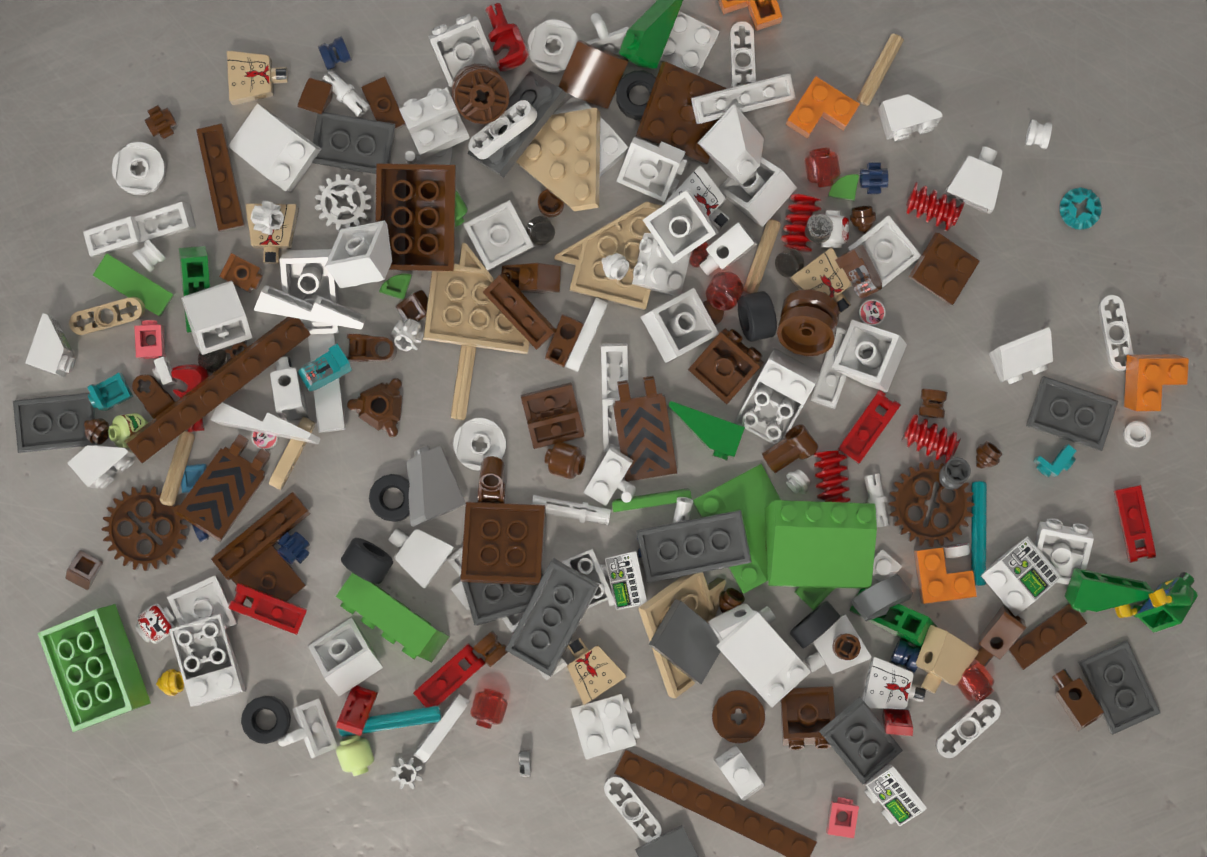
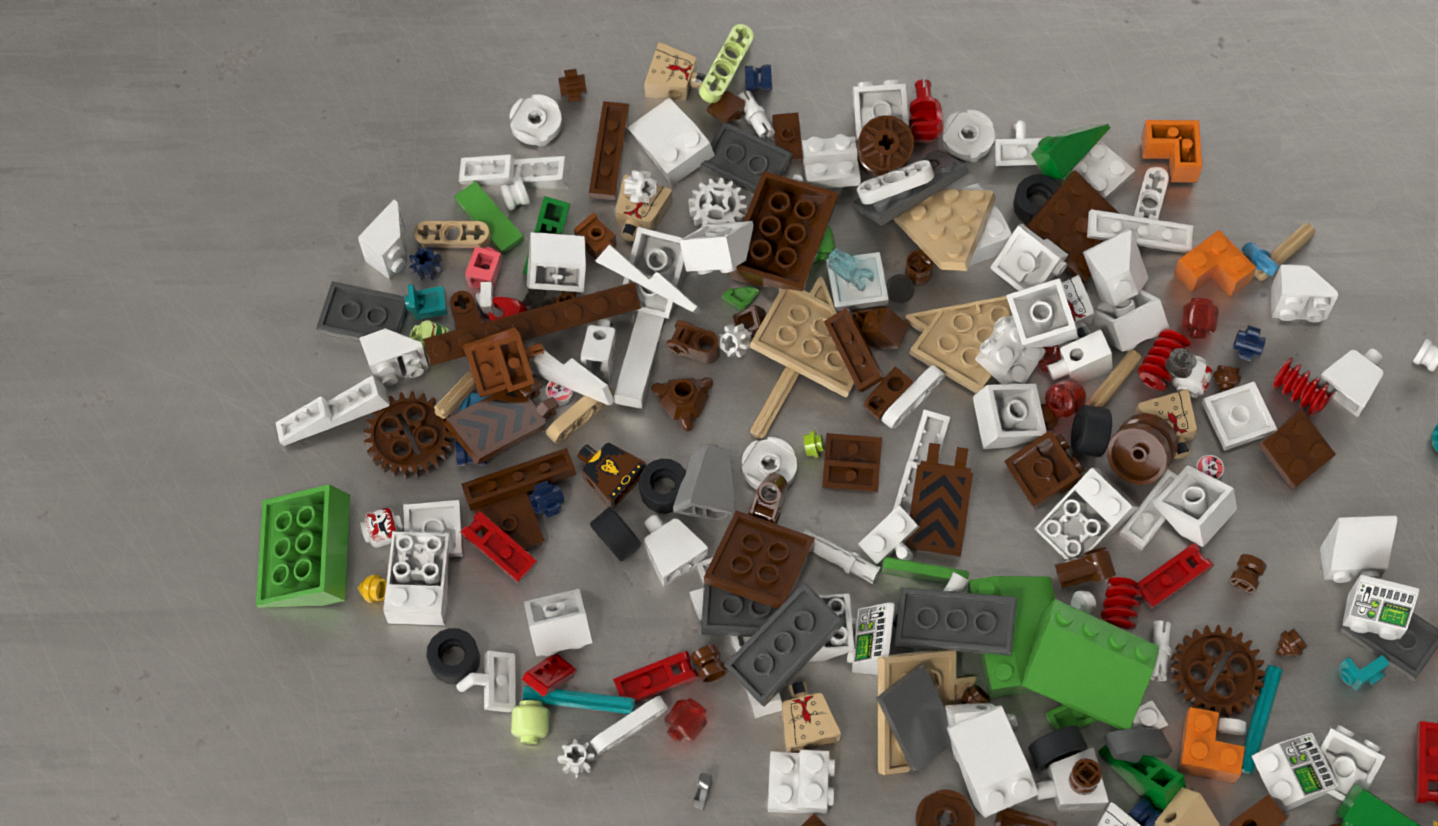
camera: 20 degrees right, 20 degrees down
reddish brown slope [65,550,103,590] -> none
reddish brown plate [84,418,109,445] -> none
teal leg [298,343,352,391] -> none
bright green wedge [336,573,450,663] -> none
reddish brown head [545,442,586,479] -> none
reddish brown slope [558,40,629,109] -> none
white plate [602,253,629,280] -> none
green slope [668,401,745,461] -> none
clear smoke wheel [775,248,804,278] -> none
bright green tile [828,174,859,201] -> none
reddish brown leg [835,244,882,299] -> none
red piece [901,414,961,464] -> none
dark grey wheel [939,457,971,490] -> none
none -> white slope [276,375,390,446]
none -> dark blue gear [409,246,442,281]
none -> dark orange plate [463,327,544,398]
none -> torso [577,443,646,509]
none -> yellowish green beam [699,24,754,103]
none -> lime plate [804,430,824,458]
none -> clear light blue plate [828,248,875,291]
none -> dark azure axle [1242,242,1279,276]
none -> slope [1343,575,1419,640]

